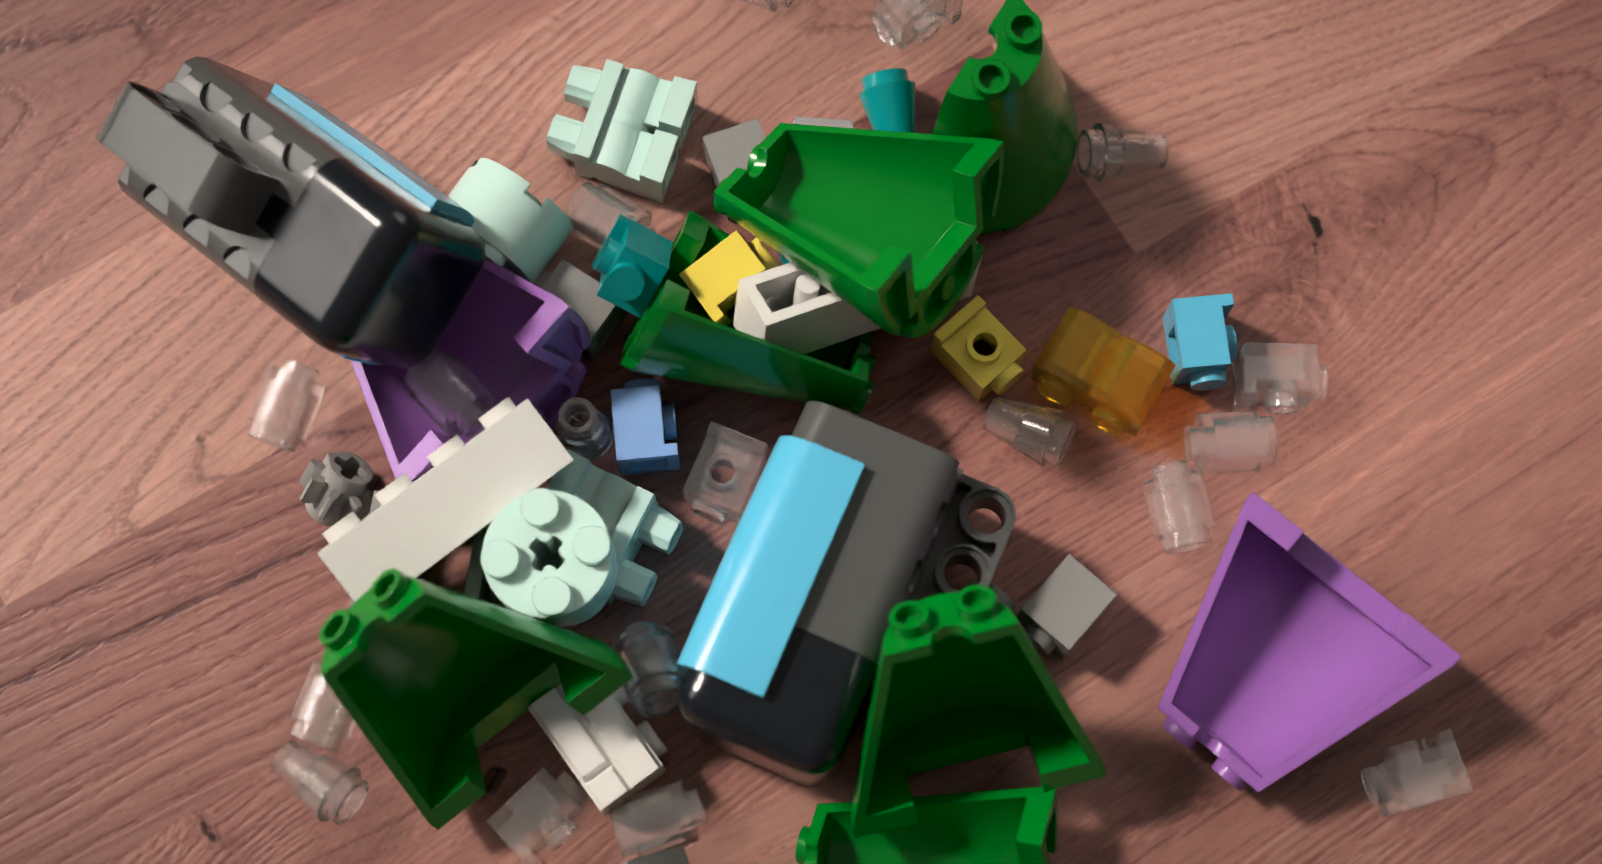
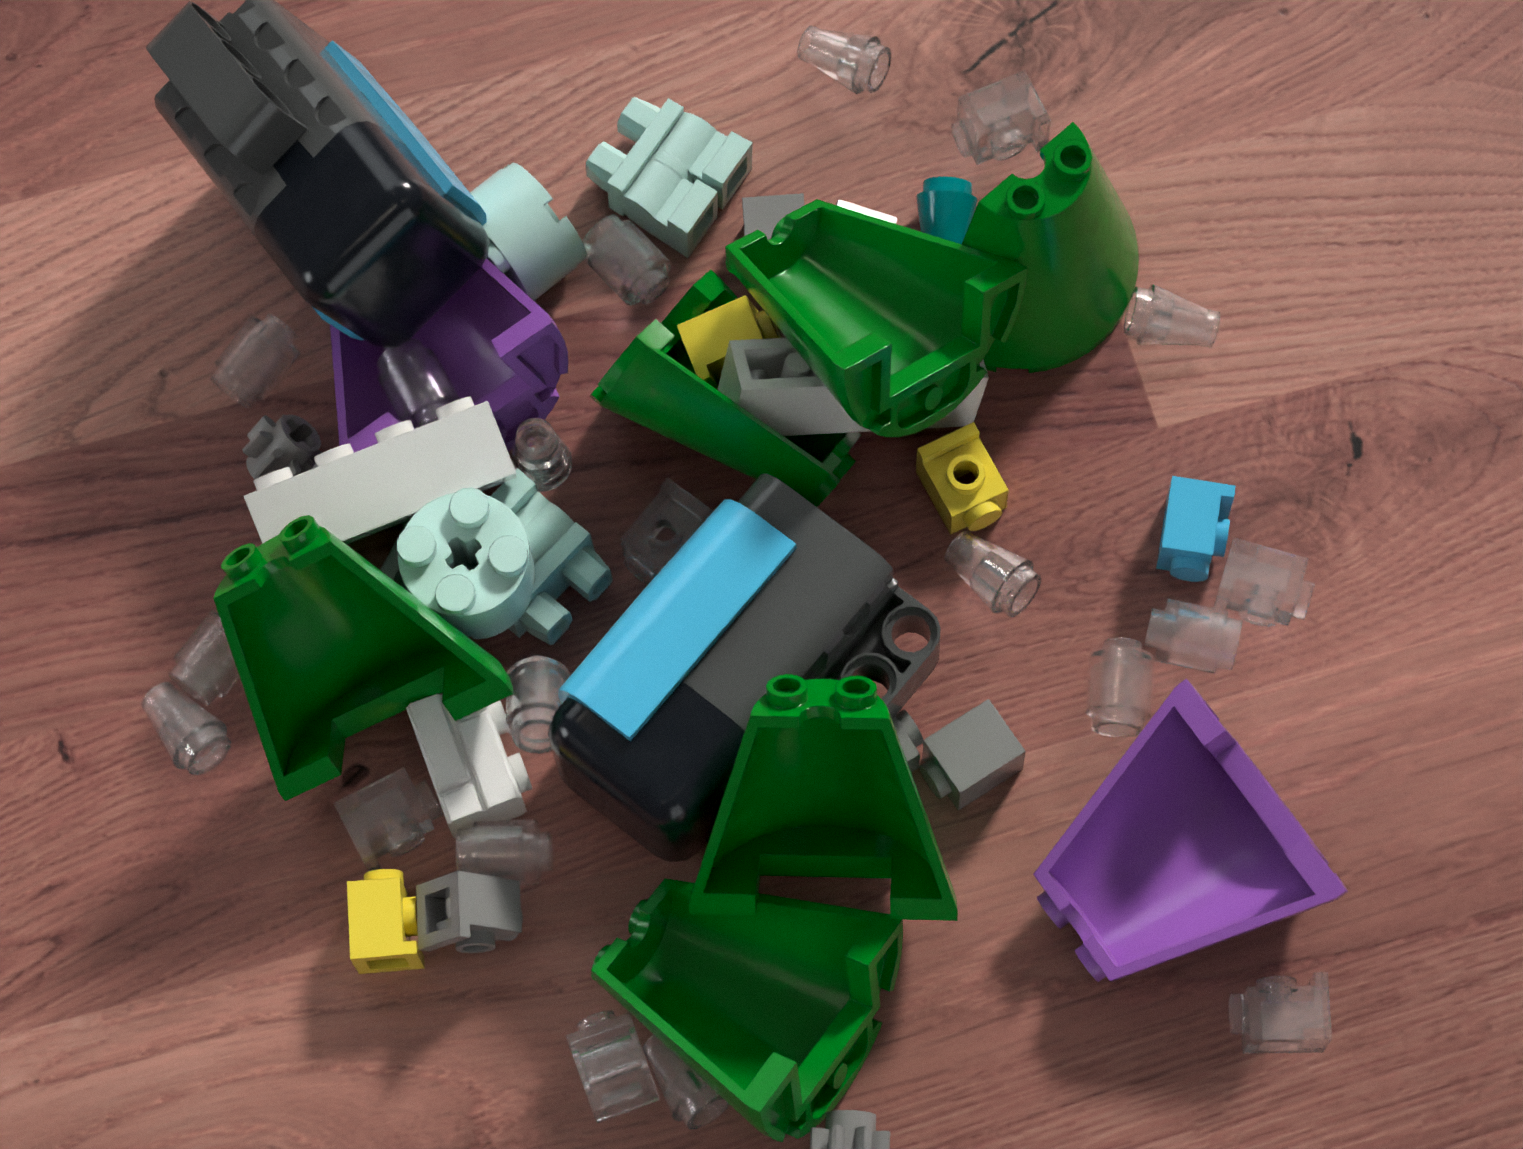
camera: 20 degrees right, 5 degrees down
light grey brick [534,259,627,362] -> none
teal brick [591,214,673,318] -> none
light blue brick [610,378,681,475] -> none
clear yellow brick [1031,306,1176,436] -> none

